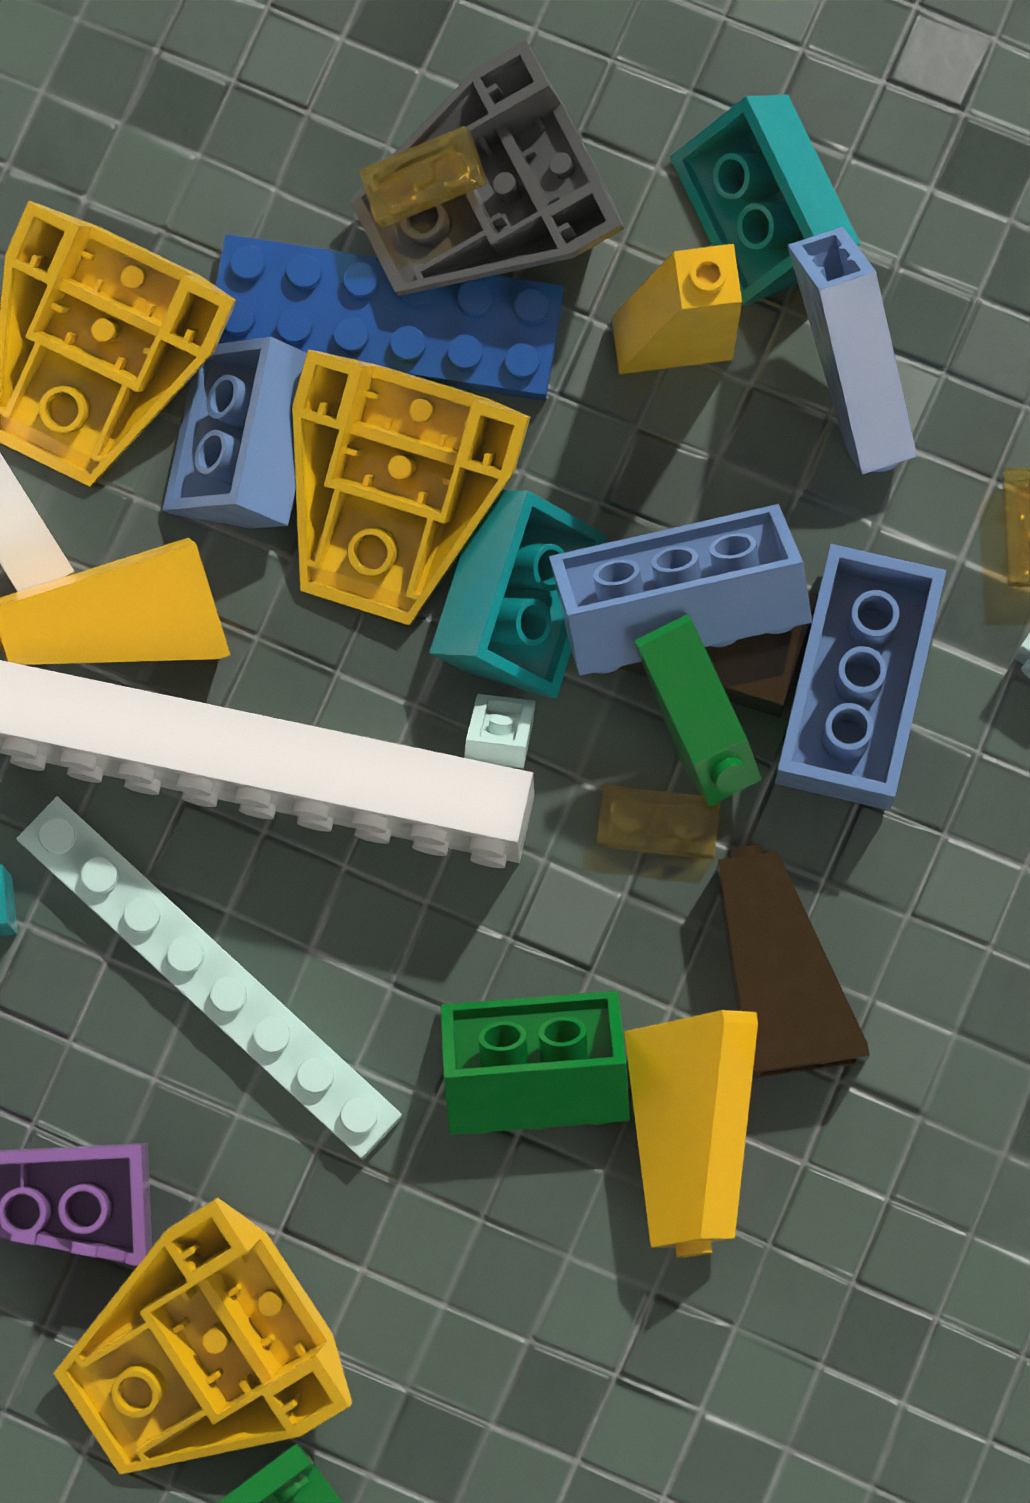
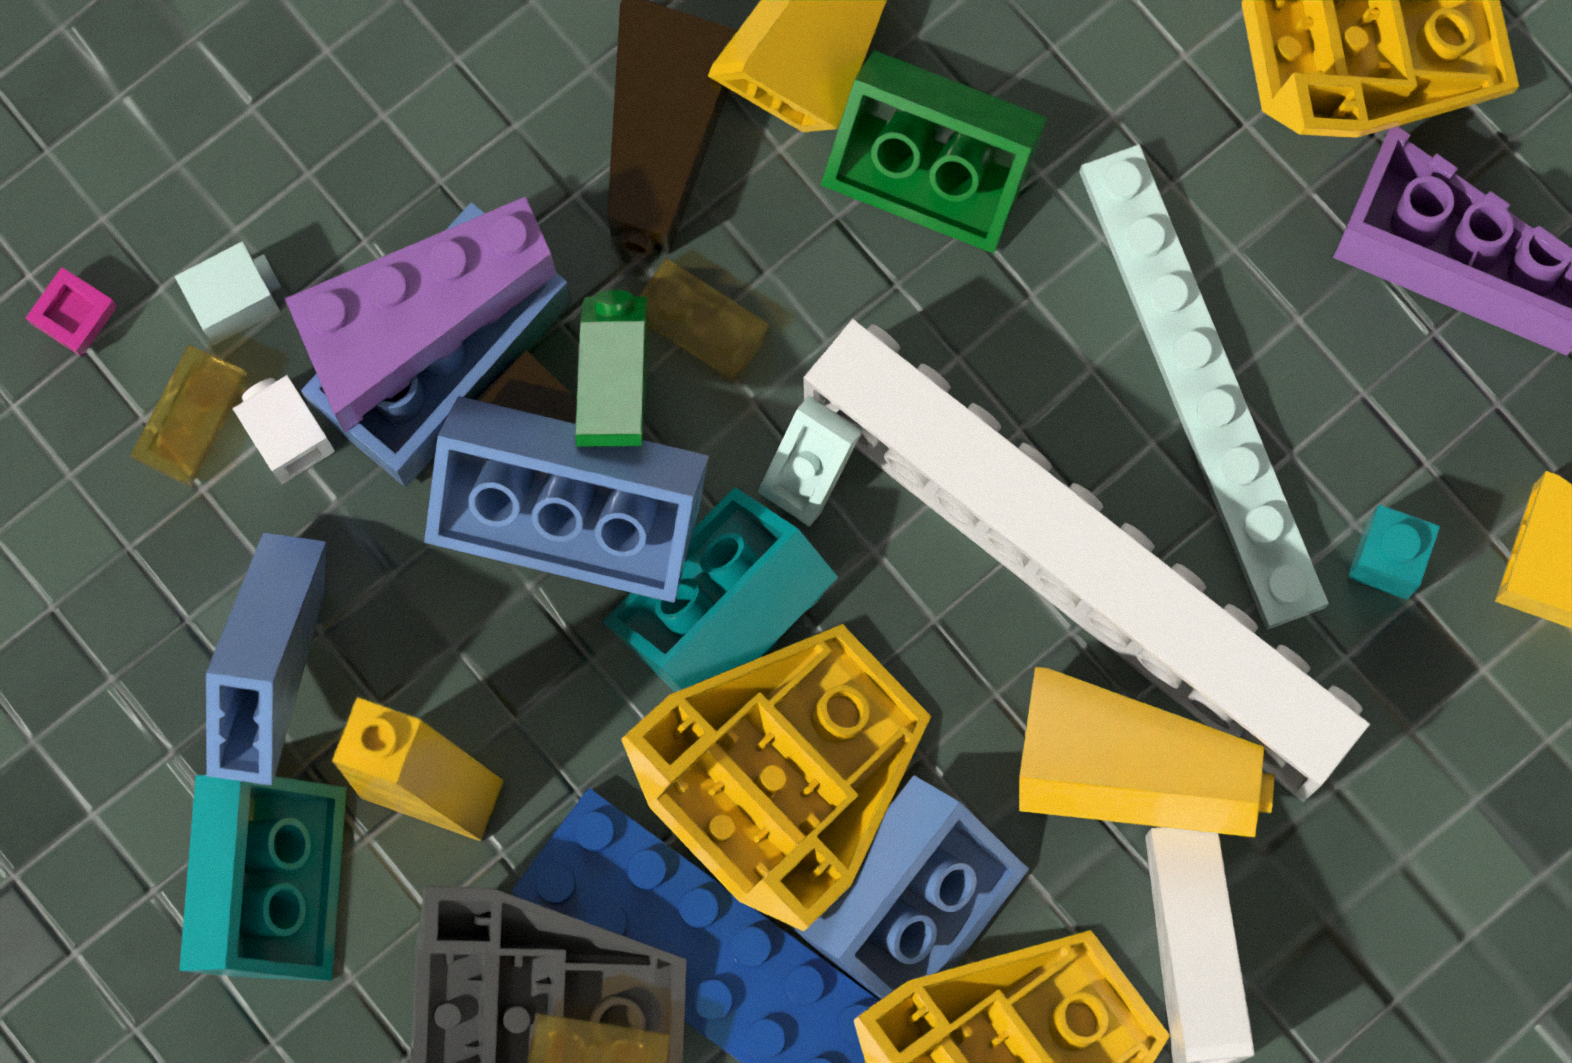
camera: 155 degrees left, 0 degrees up
none -> white brick [232,375,335,485]
none -> medium lavender wedge [285,196,557,432]

